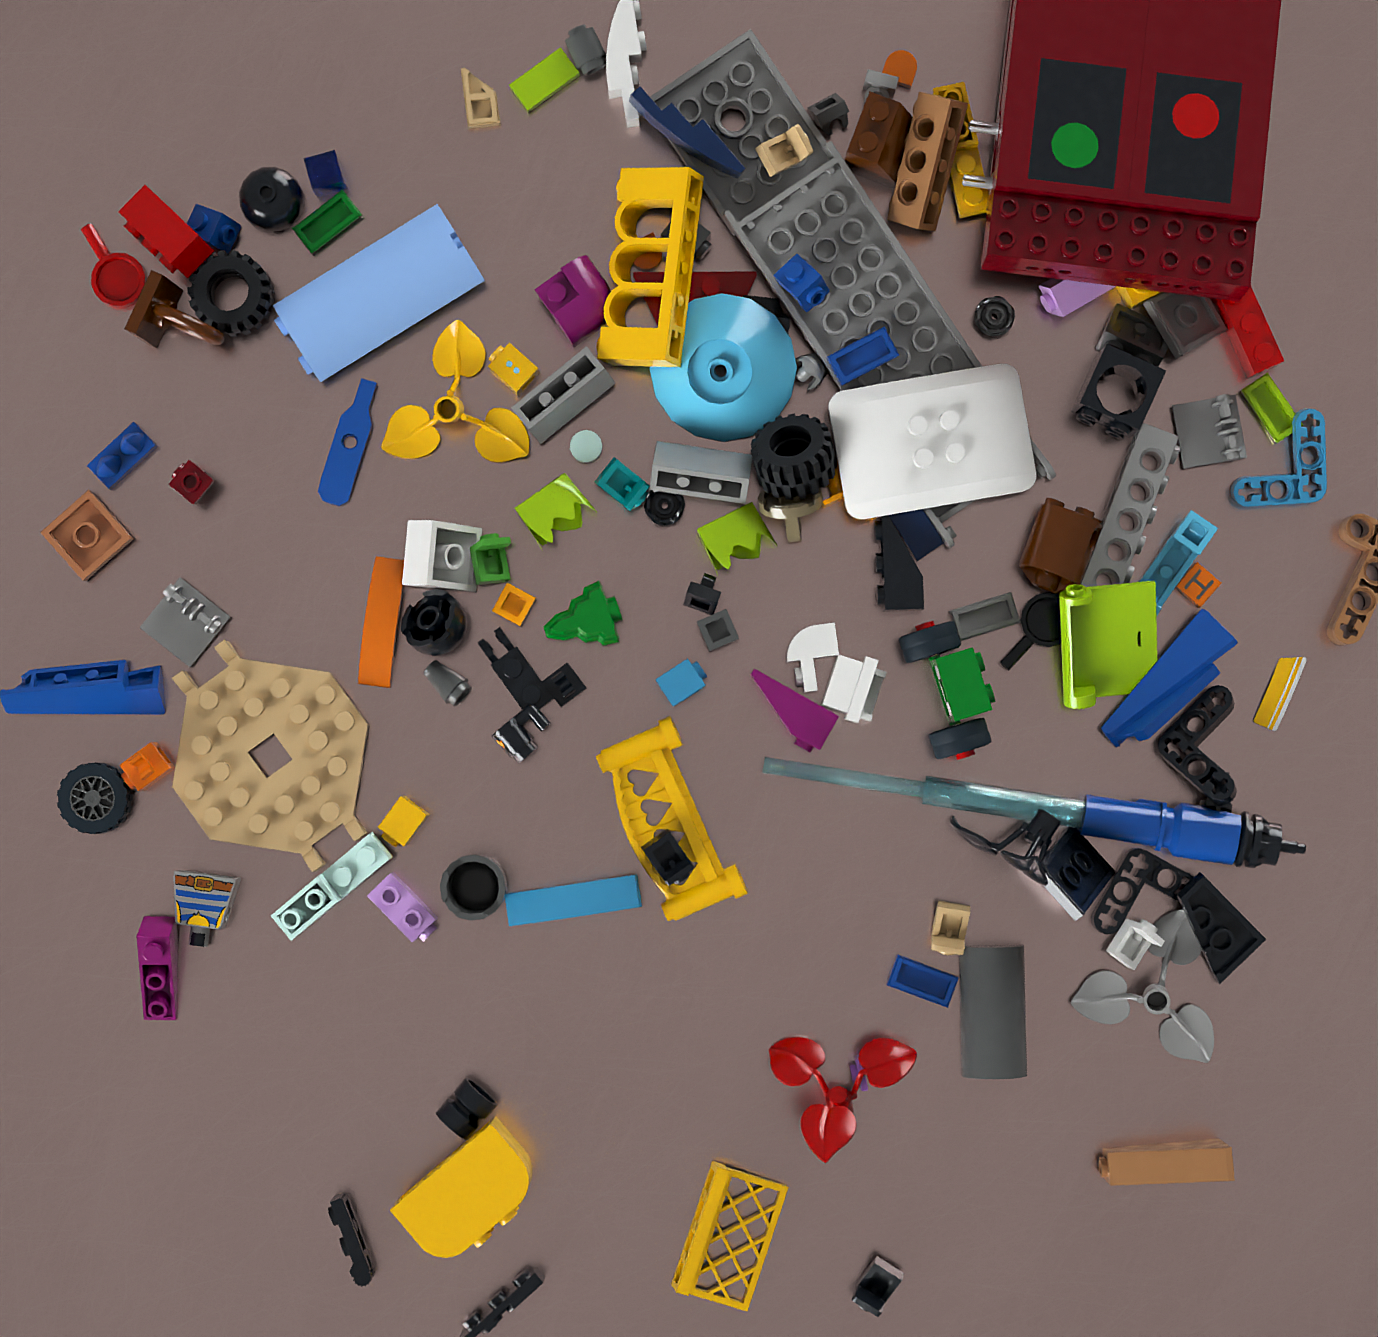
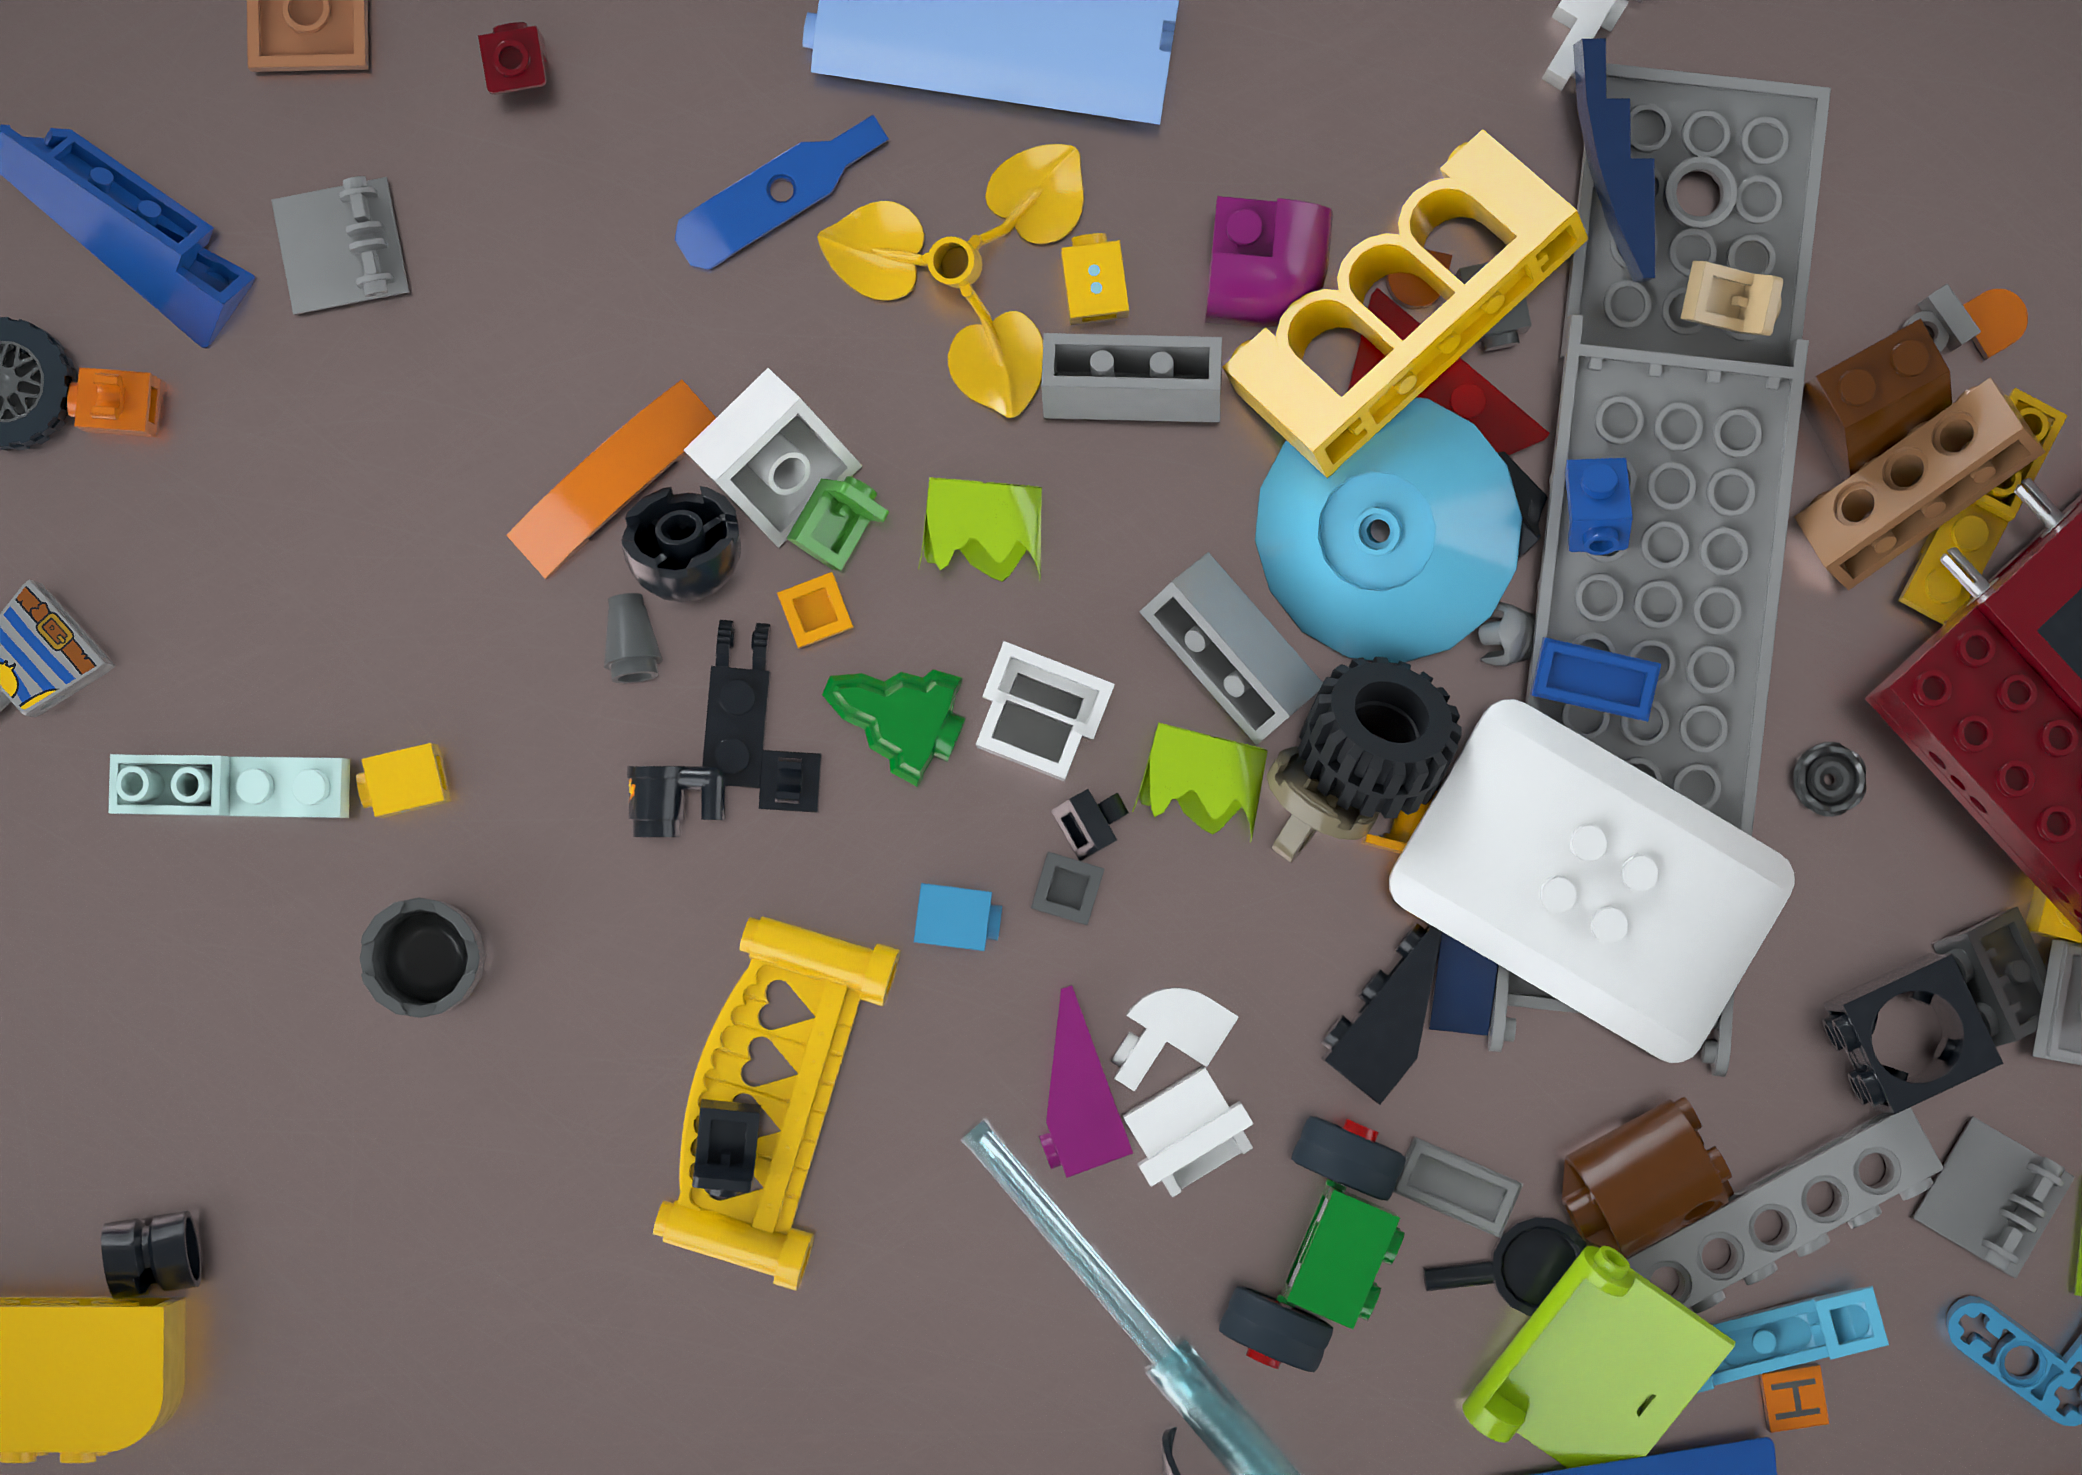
camera: 40 degrees right, 0 degrees up
tan plate [172,640,369,872] -> none
lavender brick [367,872,438,943] -> none
dark azure slope [505,874,642,926] -> none
light aqua tile [570,430,602,463] -> none
teal bracket [594,457,650,511] -> none
black plate [644,490,685,526] -> none
dark grey tile [807,93,849,135] -> none
lavender brick [1039,278,1116,317] -> none
none -> white plate [976,641,1115,782]

